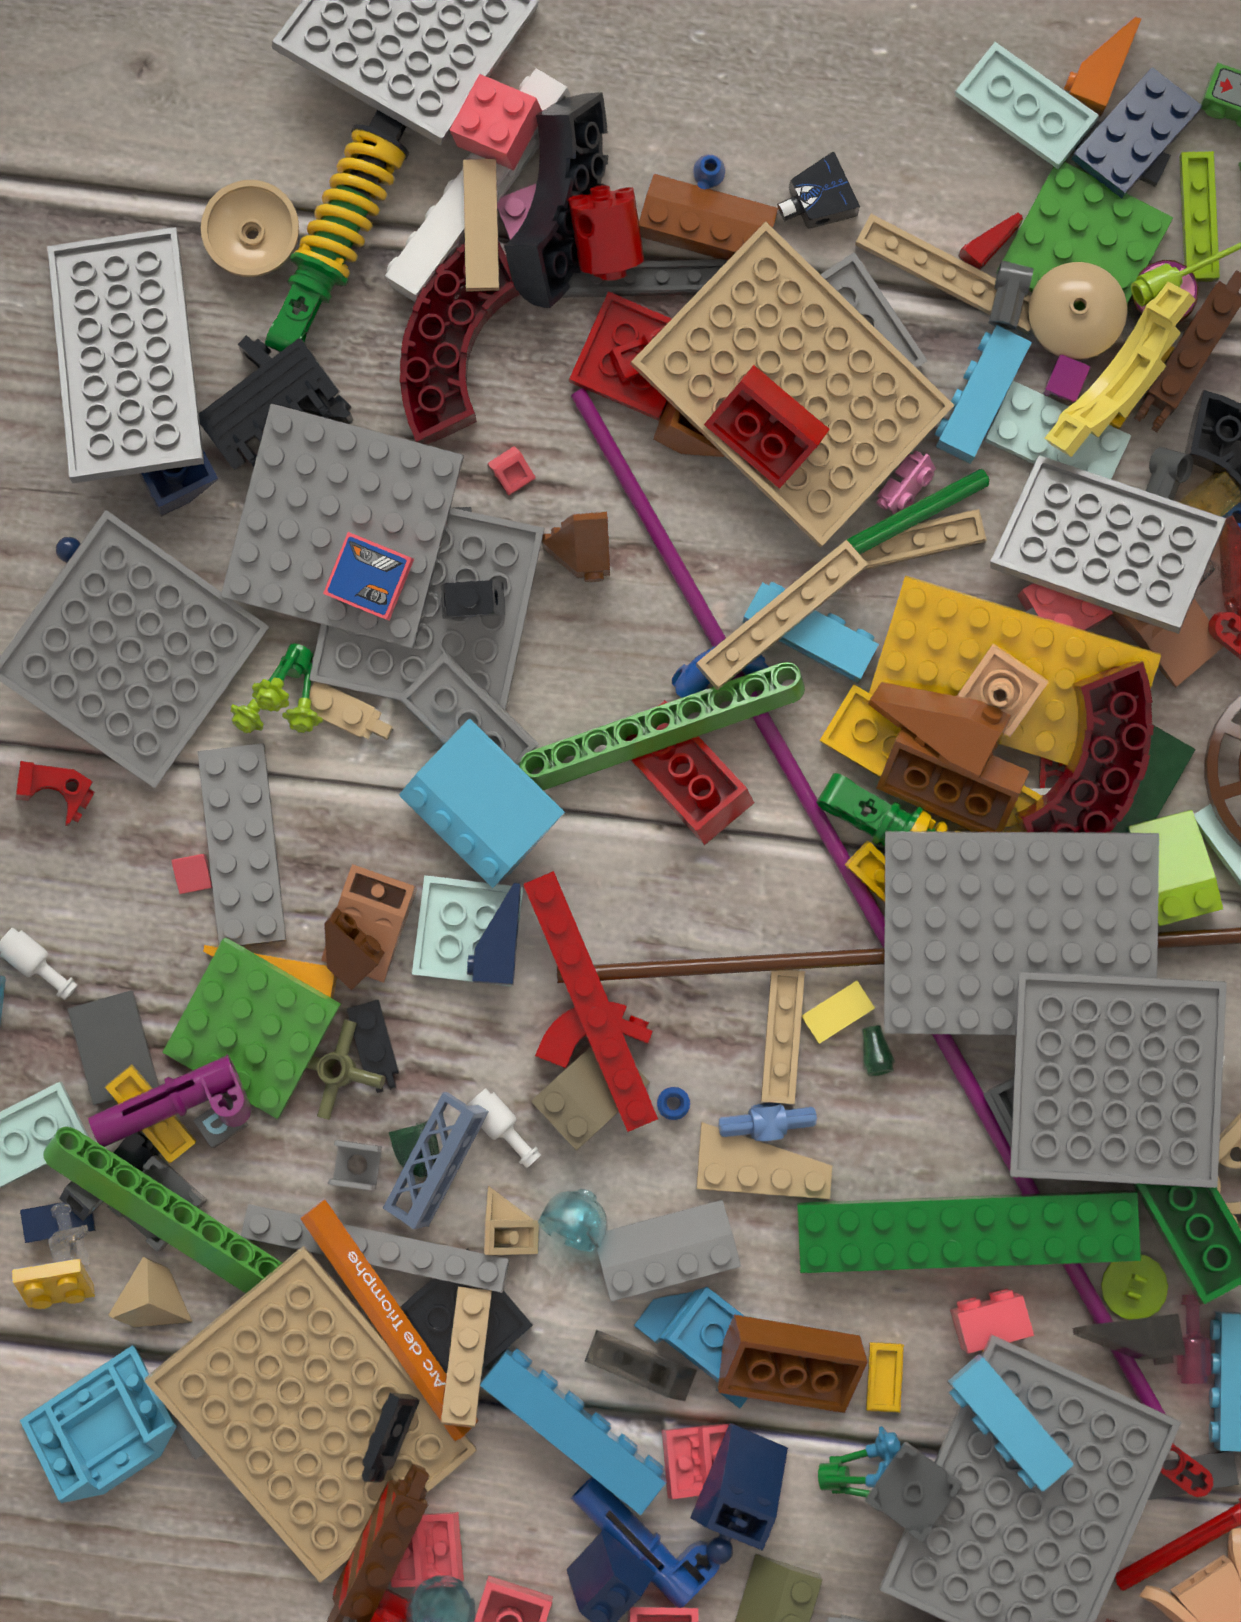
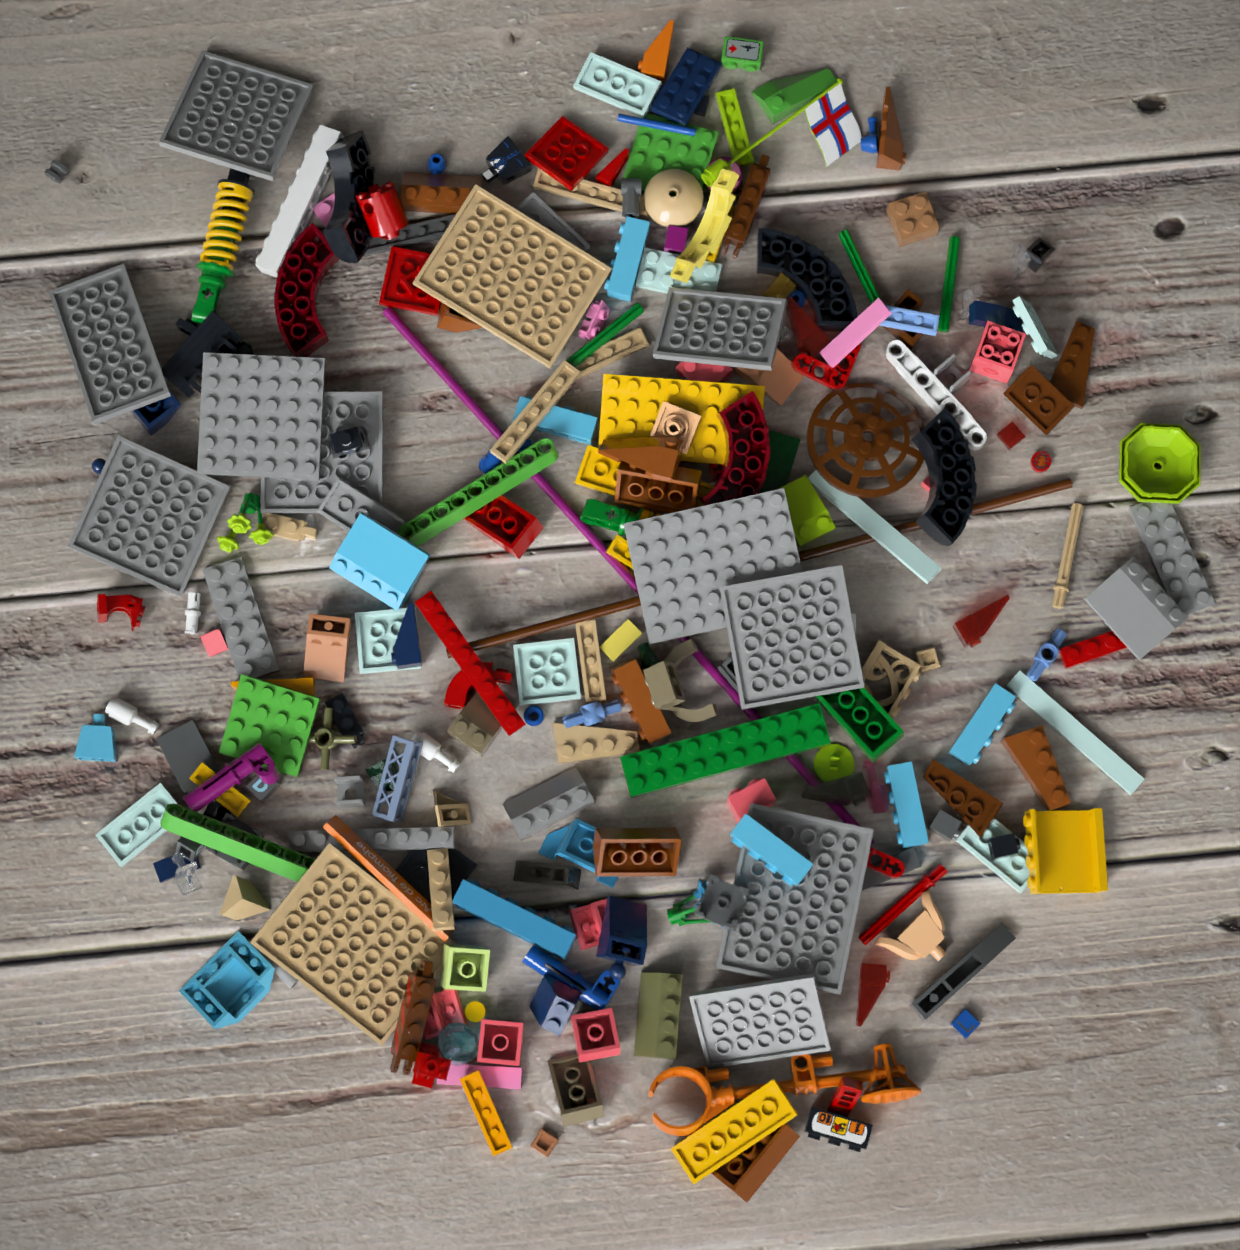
camera: 10 degrees left, 5 degrees down
yellow plate [12,1259,95,1309] -> none
tan dish [201,180,299,277] -> none
slope [323,532,414,621] -> none
reddish brown slope [324,907,385,990] -> none
black hinge [362,1393,420,1483] -> none
coral brick [449,74,542,171] -> none
tan tile [463,159,499,291] -> none
coral slope [488,447,536,496] -> none
clear light blue cylinder [538,1189,608,1252] -> none
dark orange wedge [542,512,610,582] -> none
red slope [704,365,830,489] -> none
yellow tile [866,1342,904,1413] -> none
dark grey piece [1146,447,1194,501] -> none
none -> dark grey wheel [44,159,69,184]
none -> white pin [184,592,201,634]
none -> yellowish green brick [440,944,490,992]
none -> yellow tile [465,1001,486,1023]
none -> light aqua plate [513,638,581,706]
none -> red plate [525,116,609,191]
none -> dark orange wedge [609,658,671,744]
none -> blue bar [617,113,696,136]
none -> dark tan piece [643,639,717,722]

